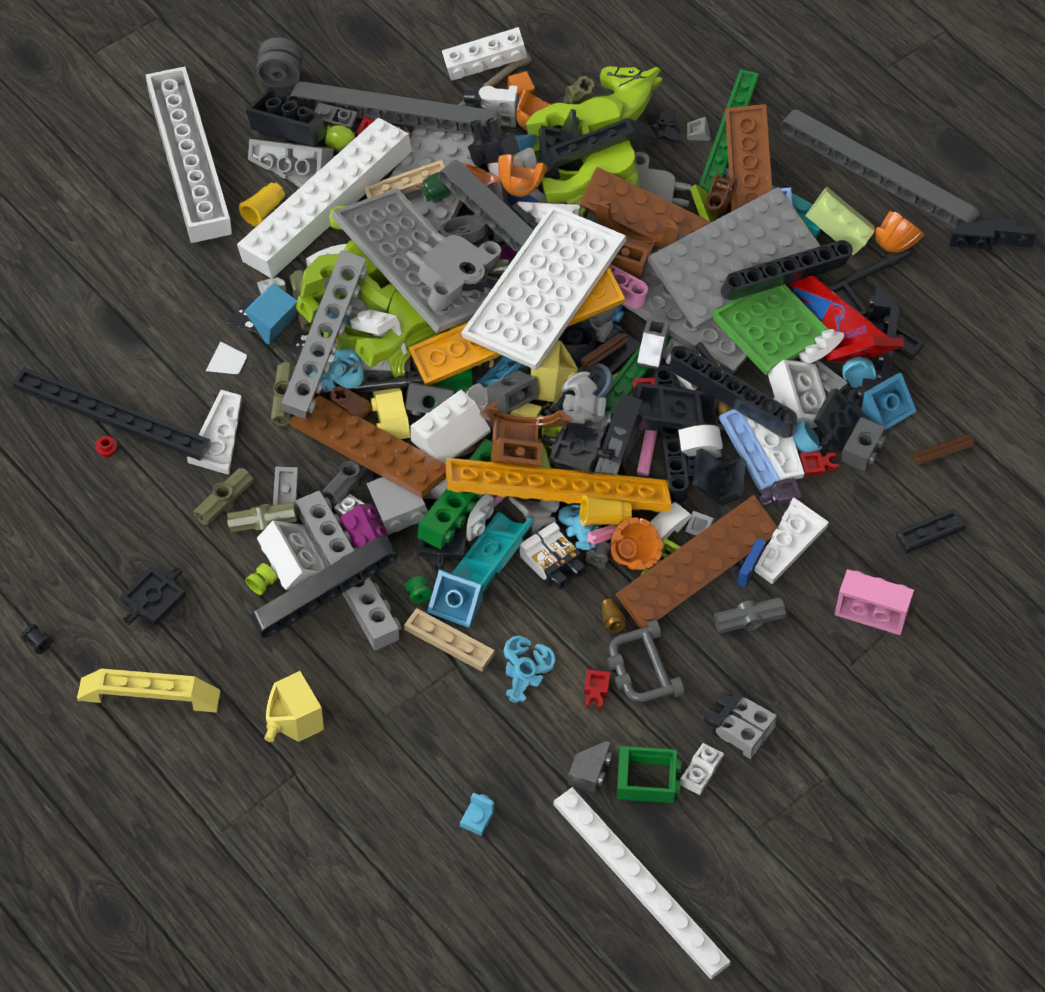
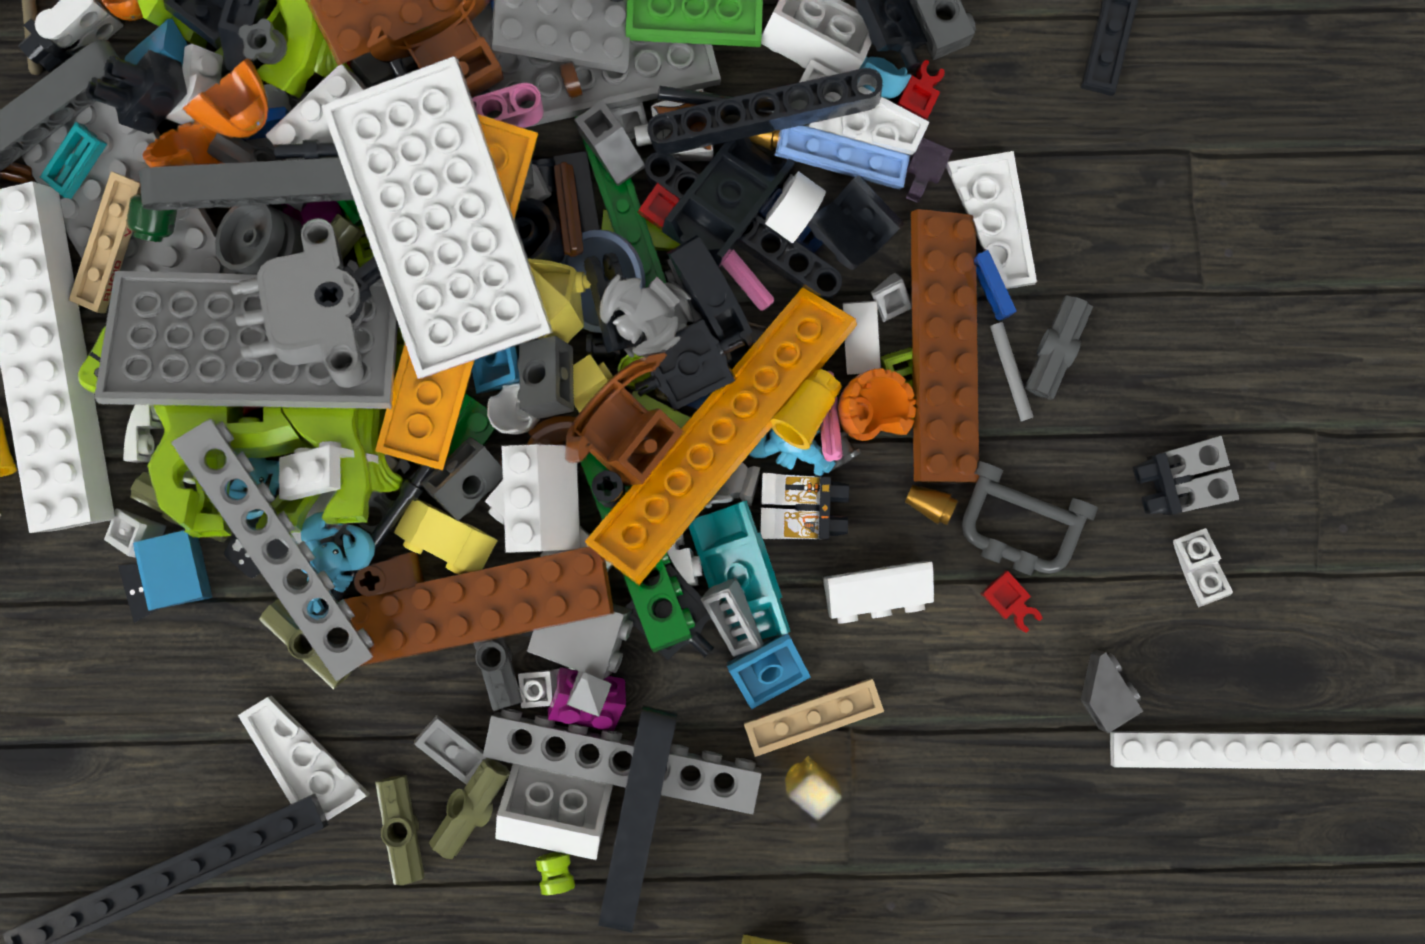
camera: 45 degrees left, 30 degrees up
red plate [95,436,118,457] -> none
white sticker [206,342,247,374] -> none
light grey plate [350,298,367,318] -> none
green wheel [405,576,432,604] -> none
medium azure bracket [460,793,494,836] -> none
medium azure animal [503,636,555,703] -> none
green window [617,746,681,803] -> none
bright pink brick [835,569,914,636] -> none
none -> teal tile [40,122,107,199]
none -> dark grey brick [239,19,287,65]
none -> reddish brown tile [559,61,583,99]
none -> light grey slope [566,671,611,717]
none -> black bush [591,471,626,508]
none -> light grey slope [701,578,763,657]
none -> clear yellow brick [785,756,842,820]
none -> white slope [823,561,934,624]
none -> light grey bar [990,322,1034,421]

